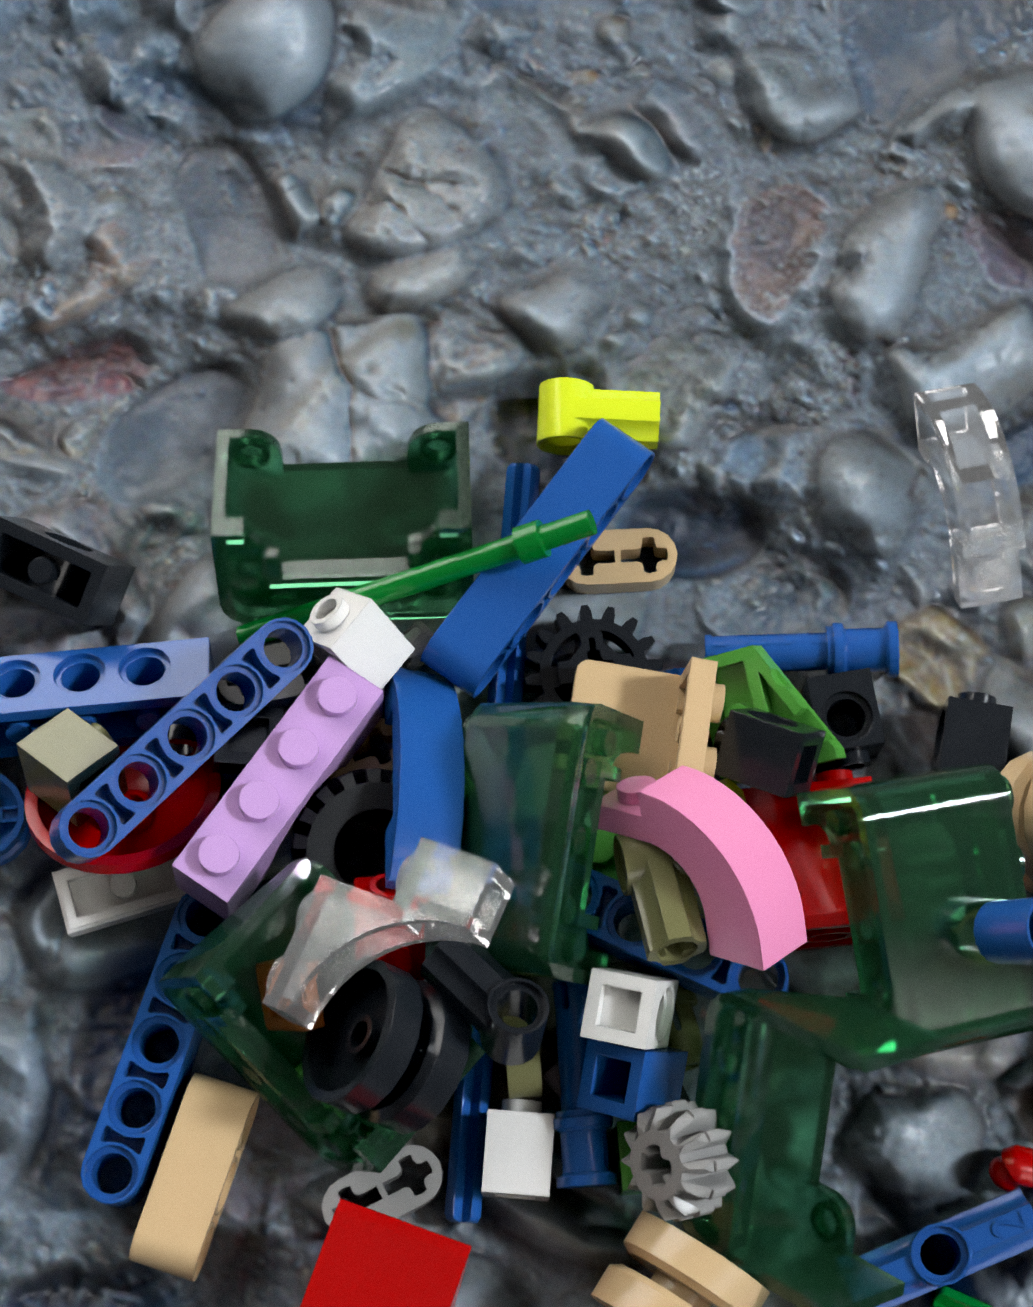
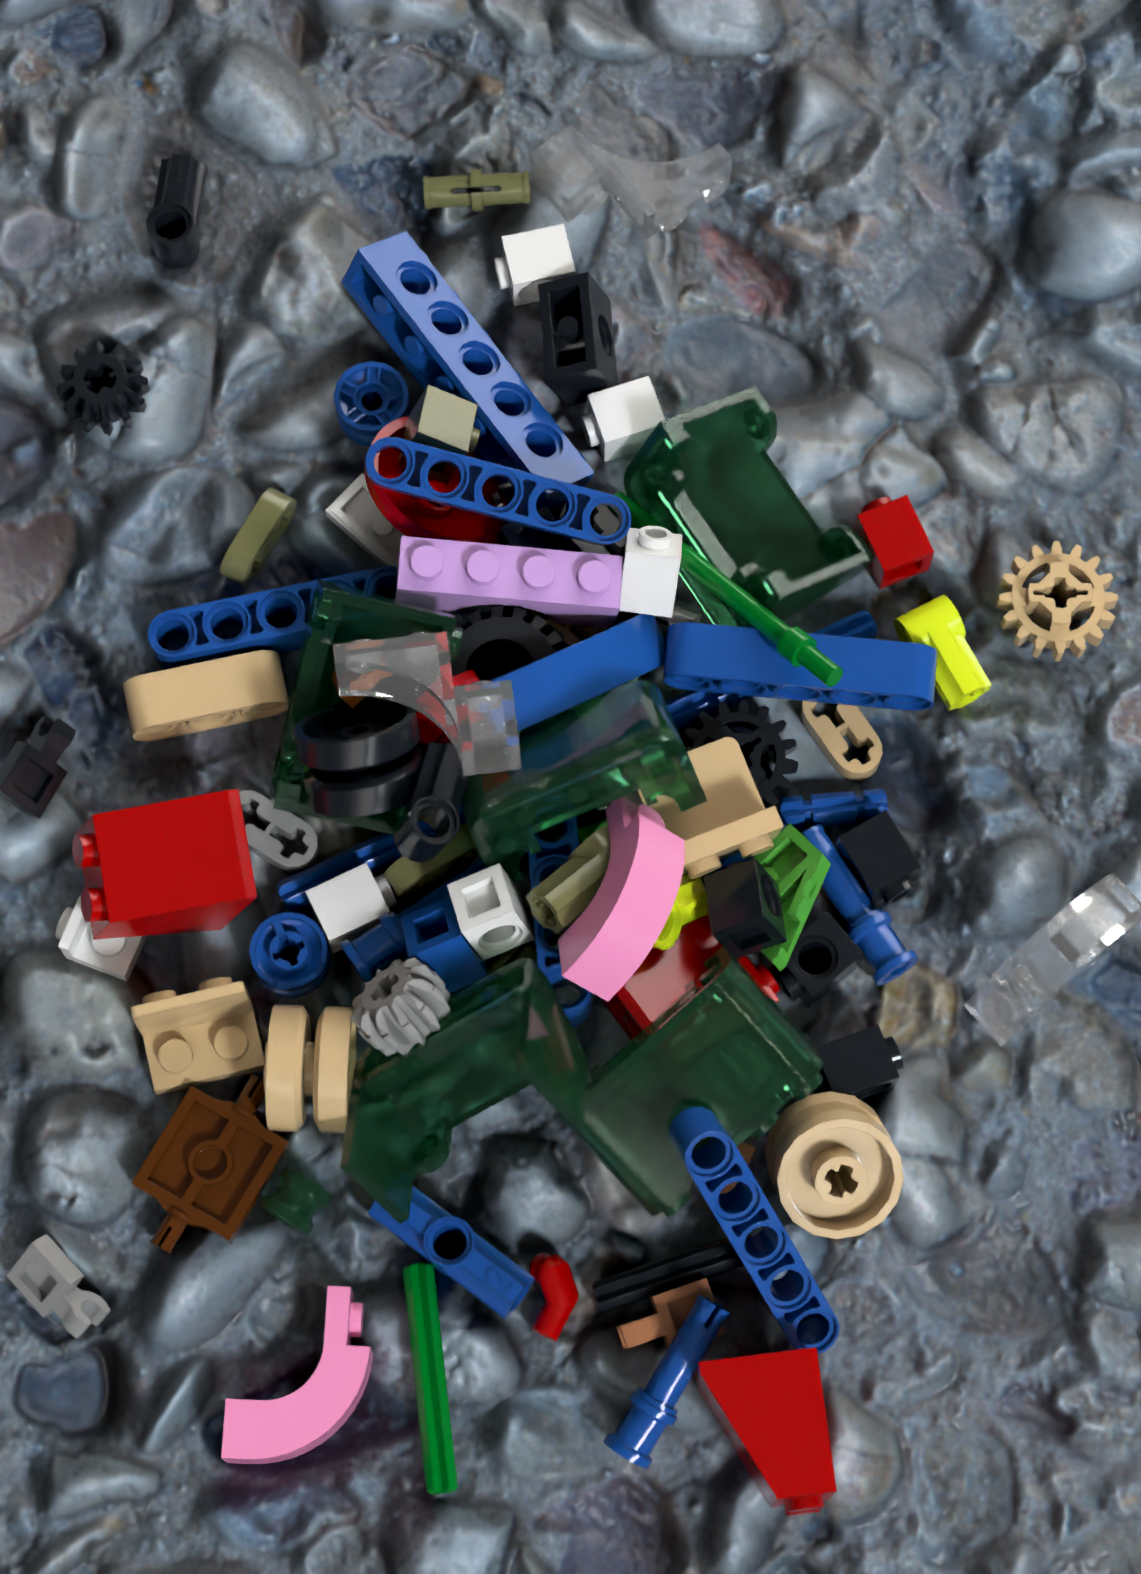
camera: 60 degrees right, 0 degrees up
none -> olive beam [220,487,297,587]
none -> blue wheel [249,912,331,998]
none -> white brick [581,376,666,462]
none -> blue axle [779,788,888,828]
none -> black brick [835,810,922,905]
none -> red brick [853,495,934,590]
none -> tan gear [996,541,1118,661]

